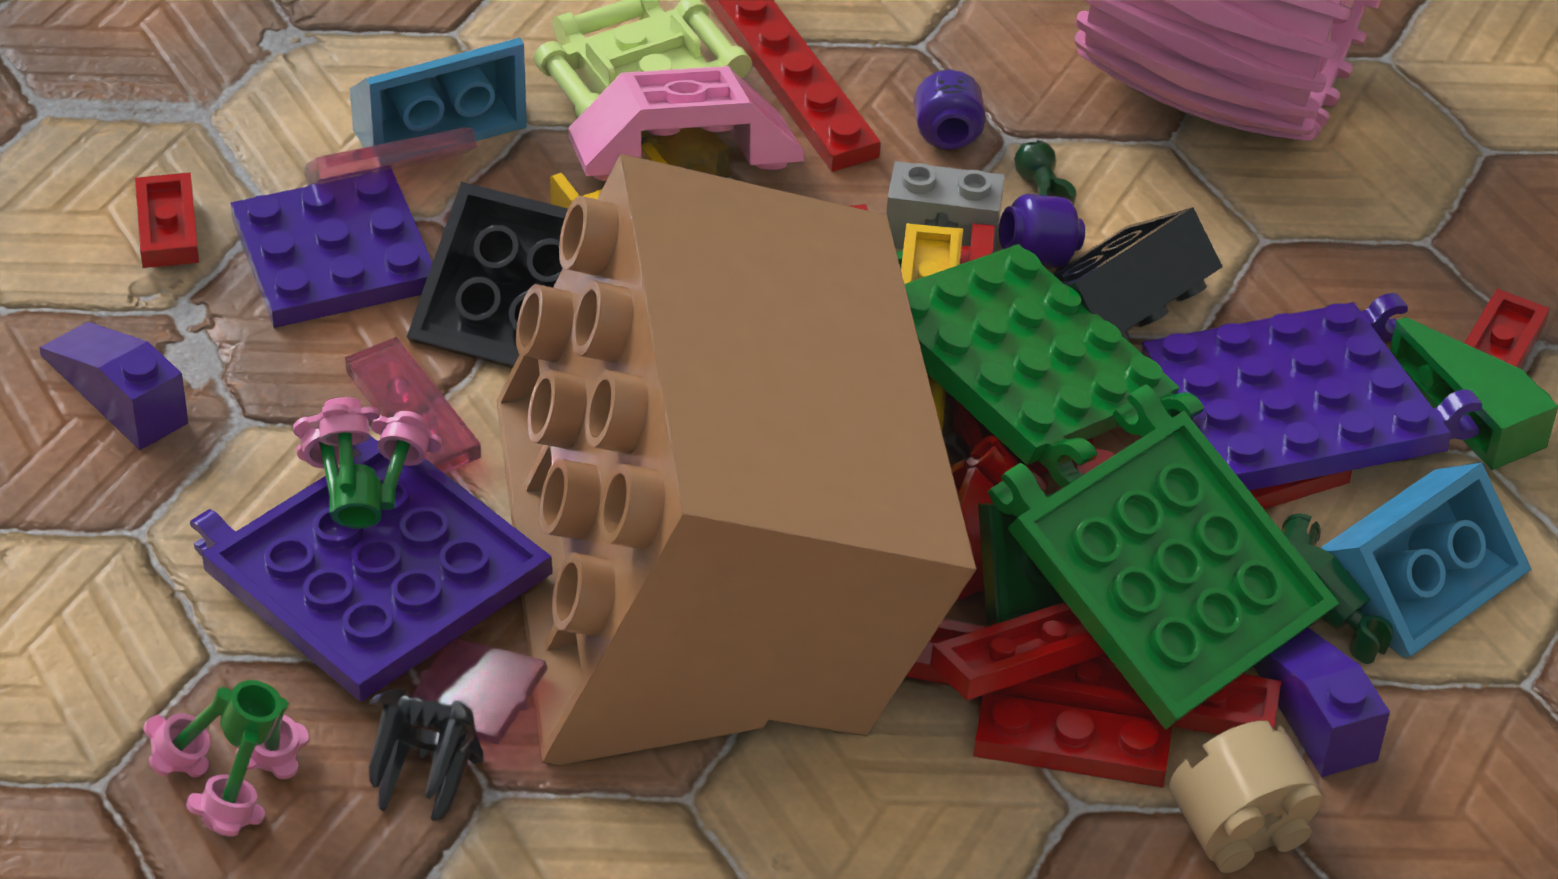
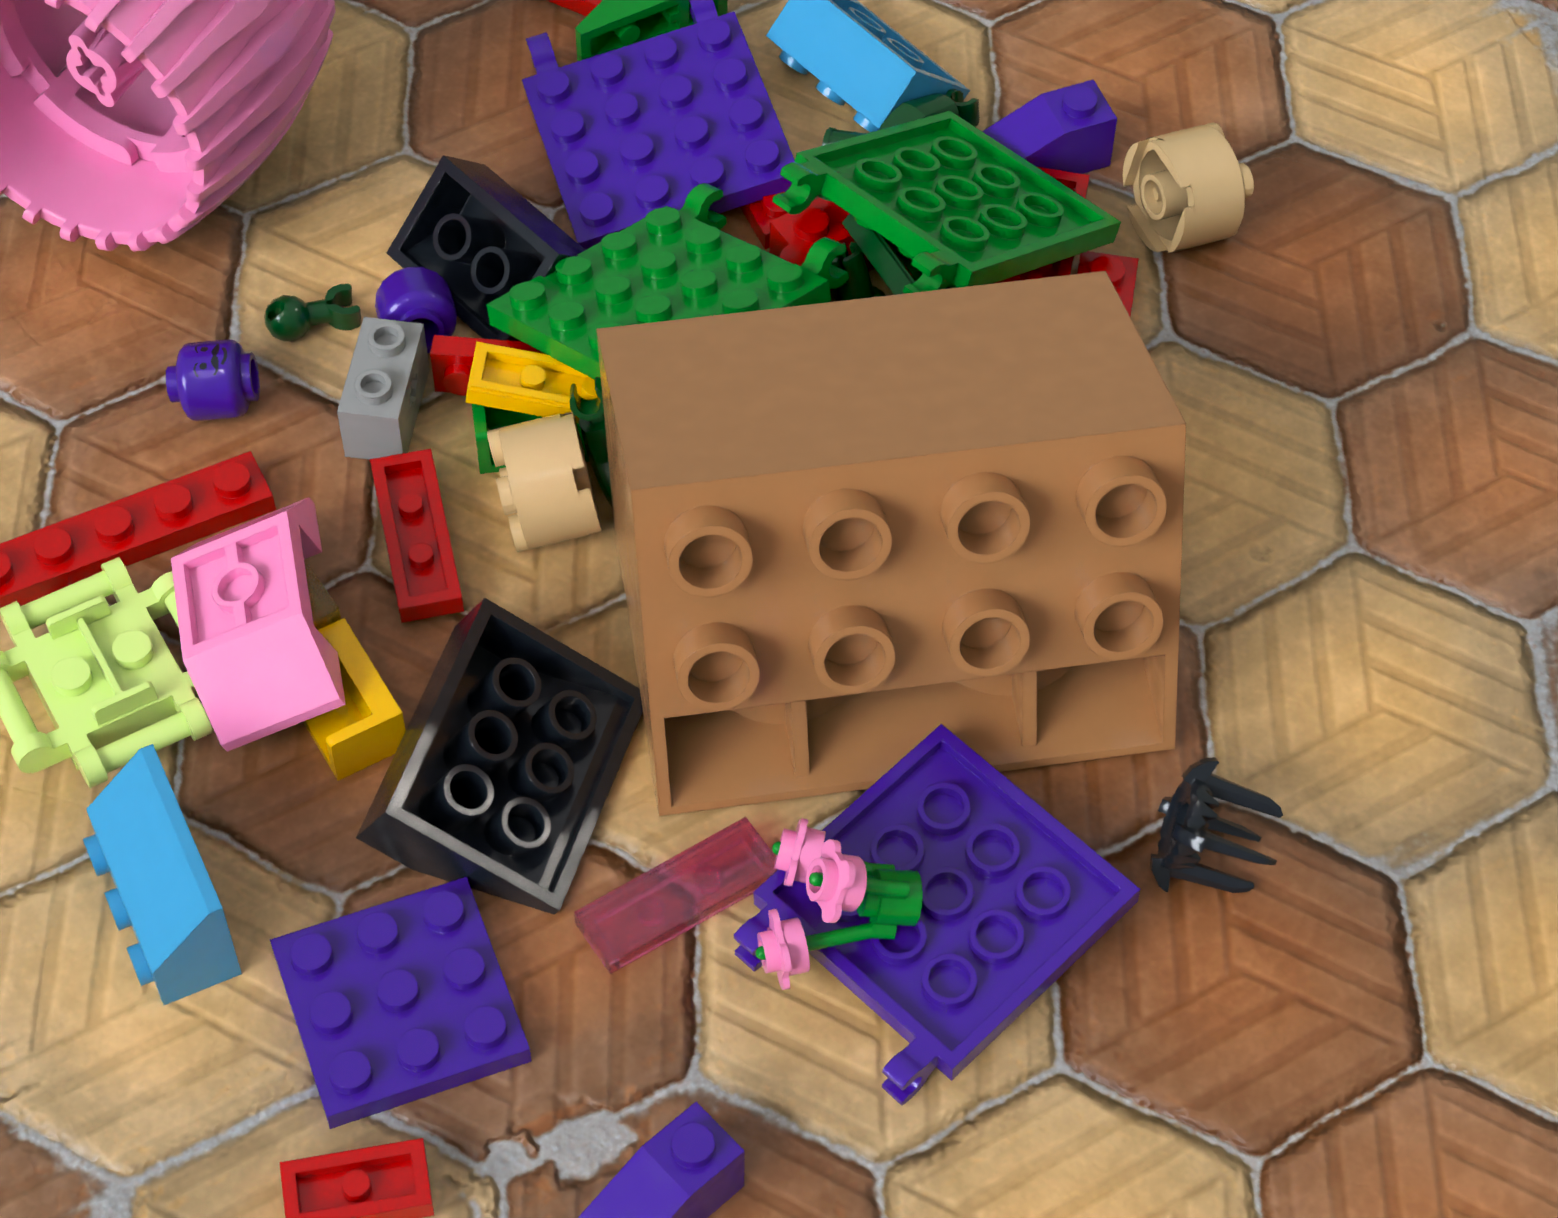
camera: 90 degrees left, 10 degrees up
plant [144,680,309,836] -> none
clear pink tile [303,127,477,186] -> none
clear pink piece [411,639,548,744] -> none

